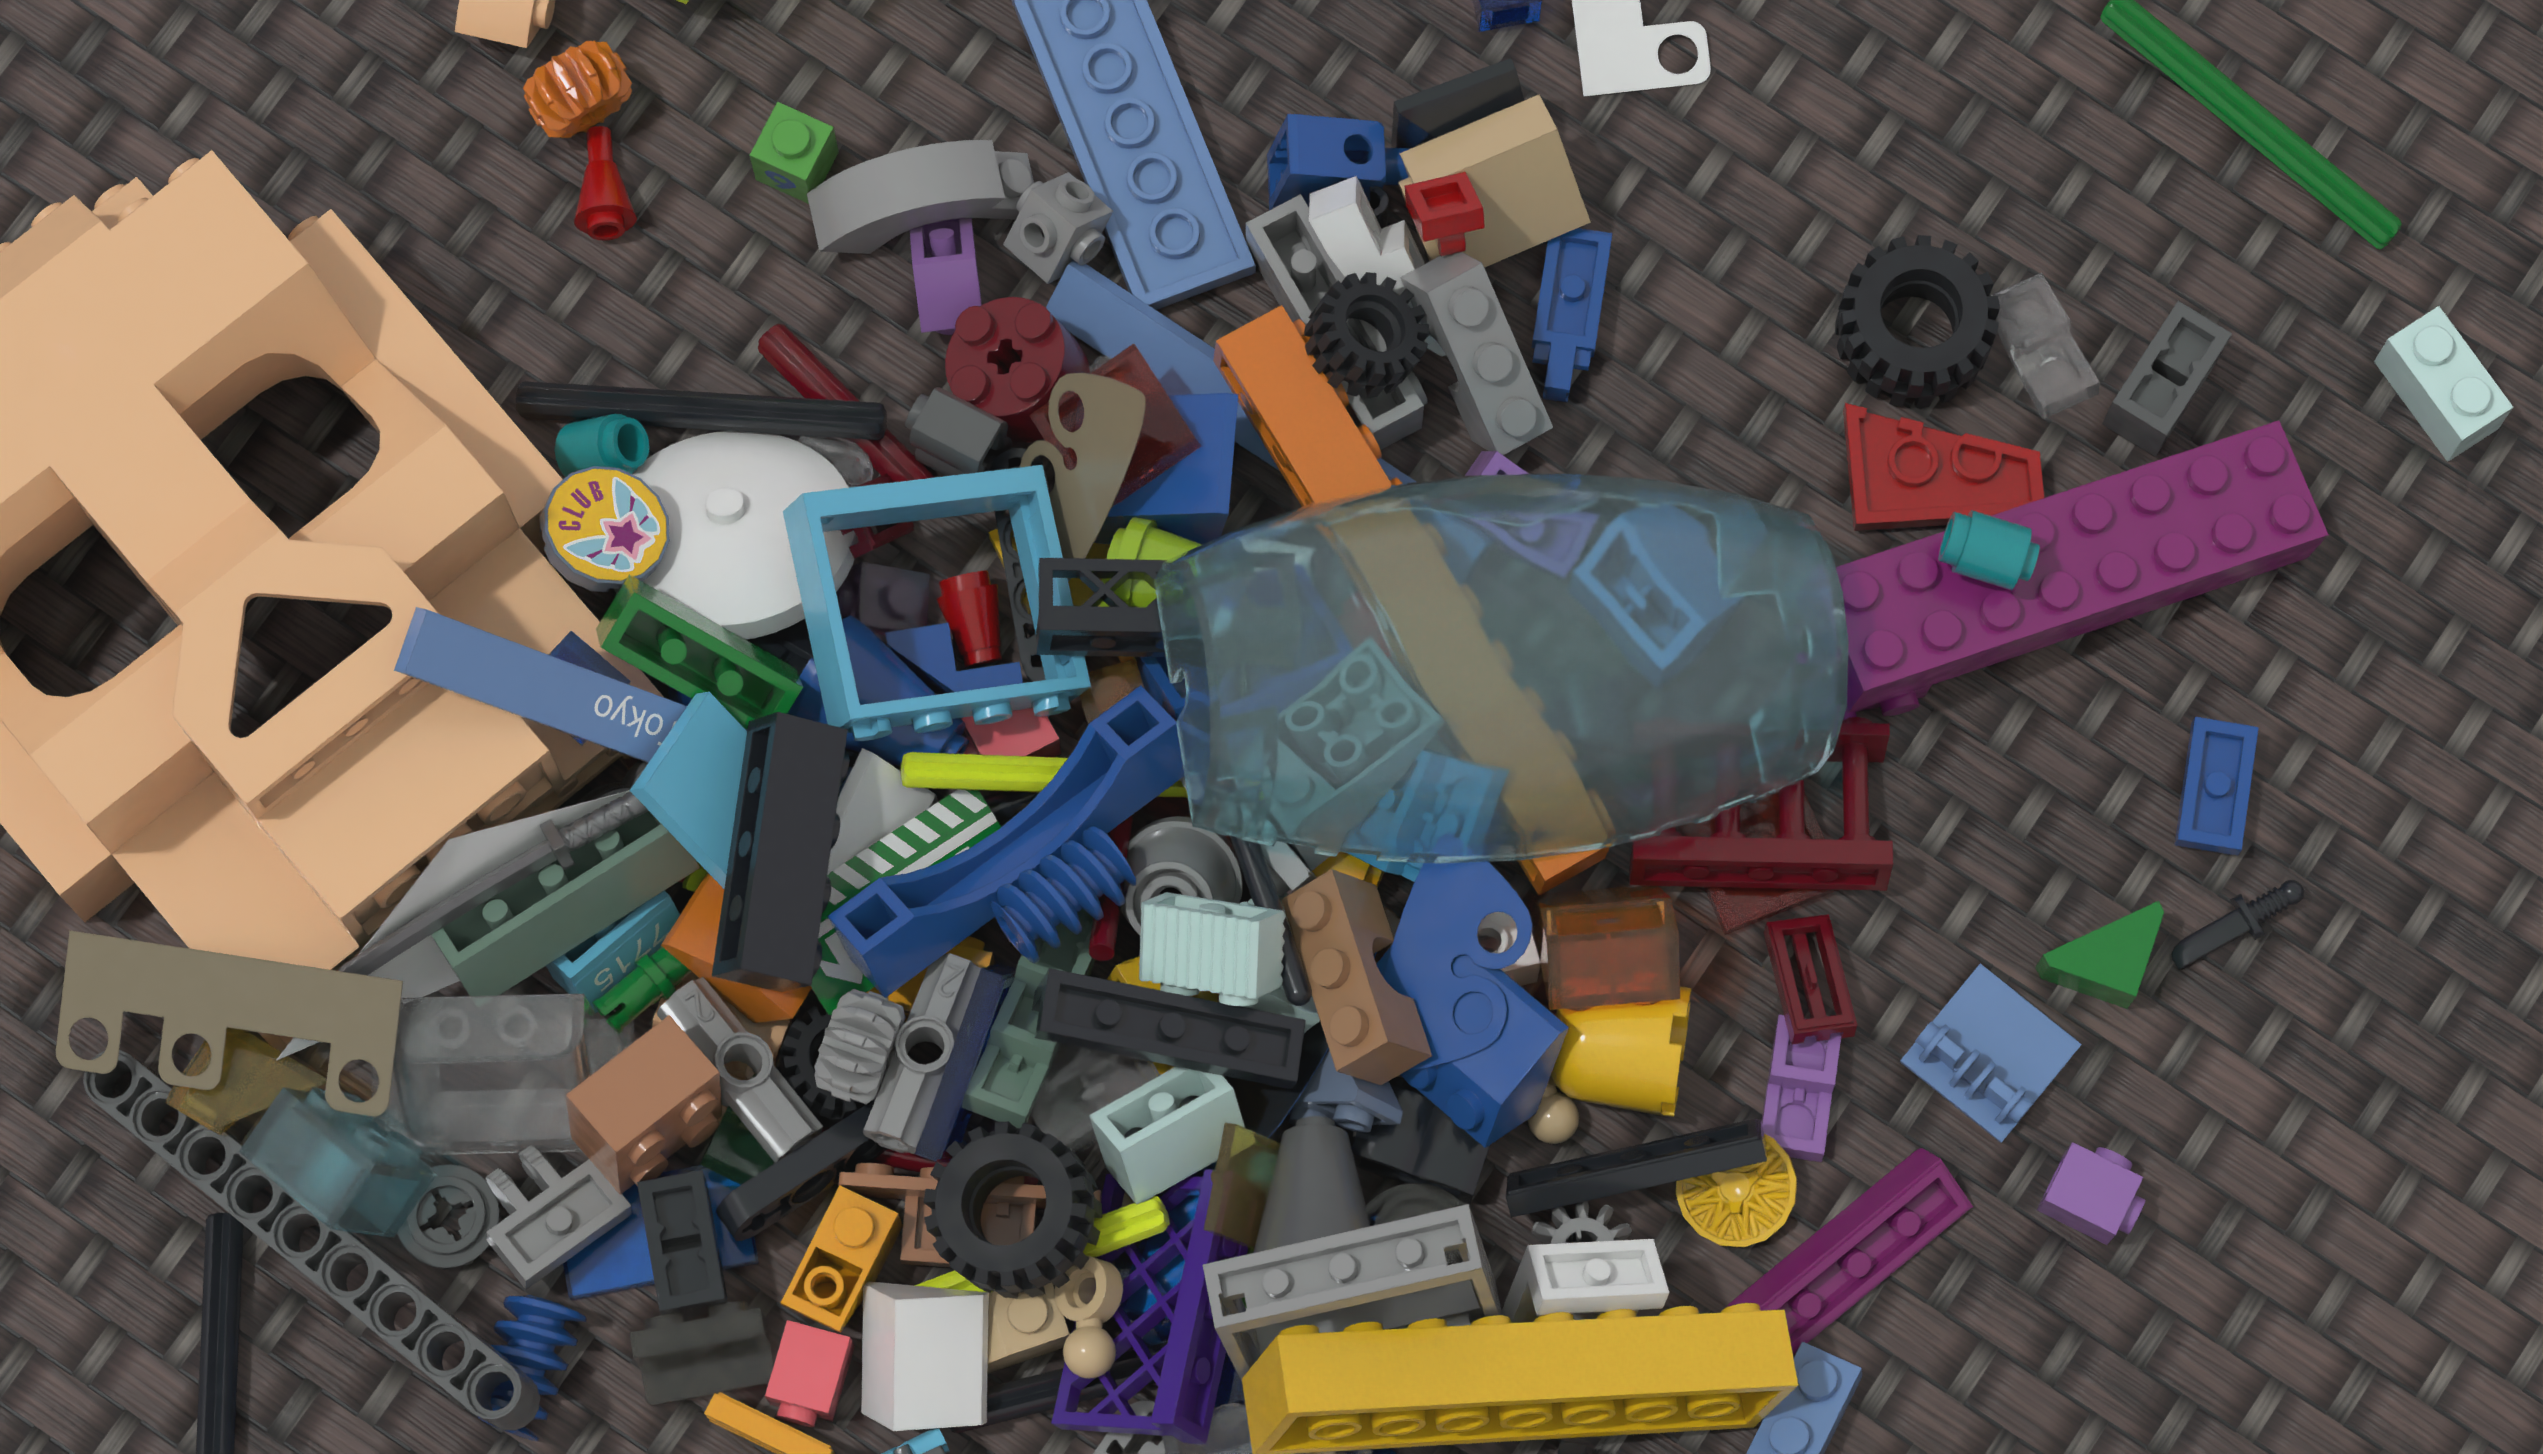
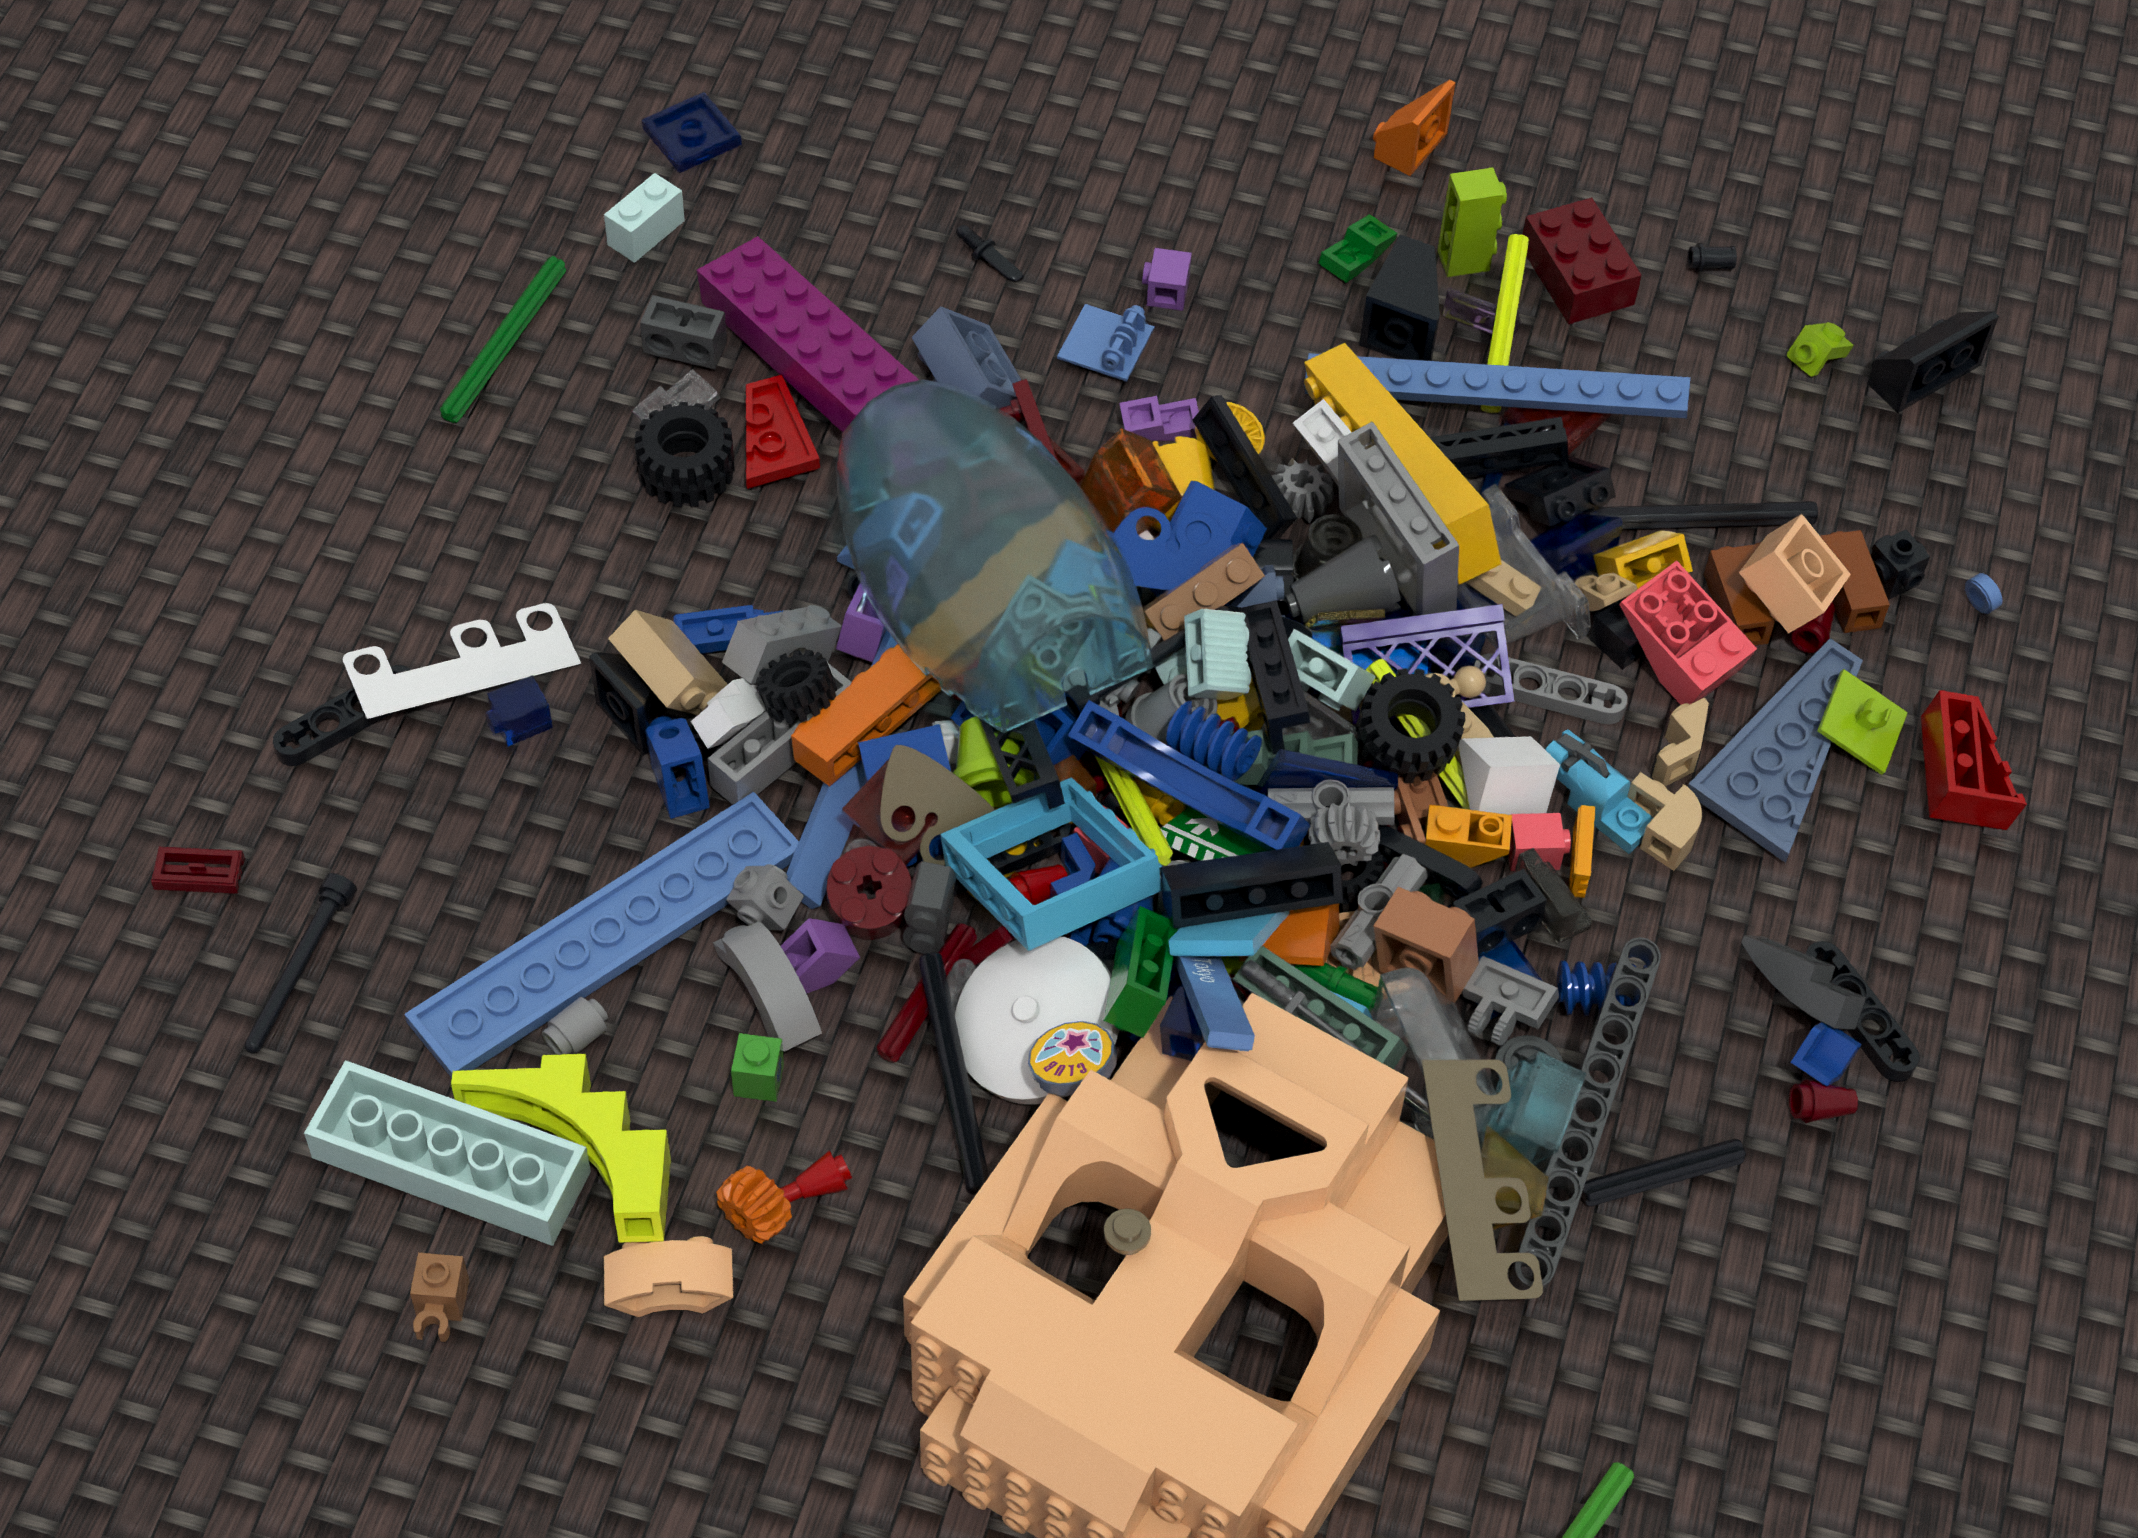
camera: 110 degrees left, 20 degrees down
teal brick [555,414,649,477] -> none
red tile [1404,172,1485,257] -> none
magenta slope [1725,1148,1973,1355] -> none
dark red tile [1764,914,1857,1045] -> none
teal brick [1938,510,2040,590] -> none
green slope [2035,901,2164,1009] -> none
blue plate [2174,717,2259,856] -> none
none -> sand blue slope [911,306,1021,422]
none -> dark tan plate [1104,1209,1151,1255]

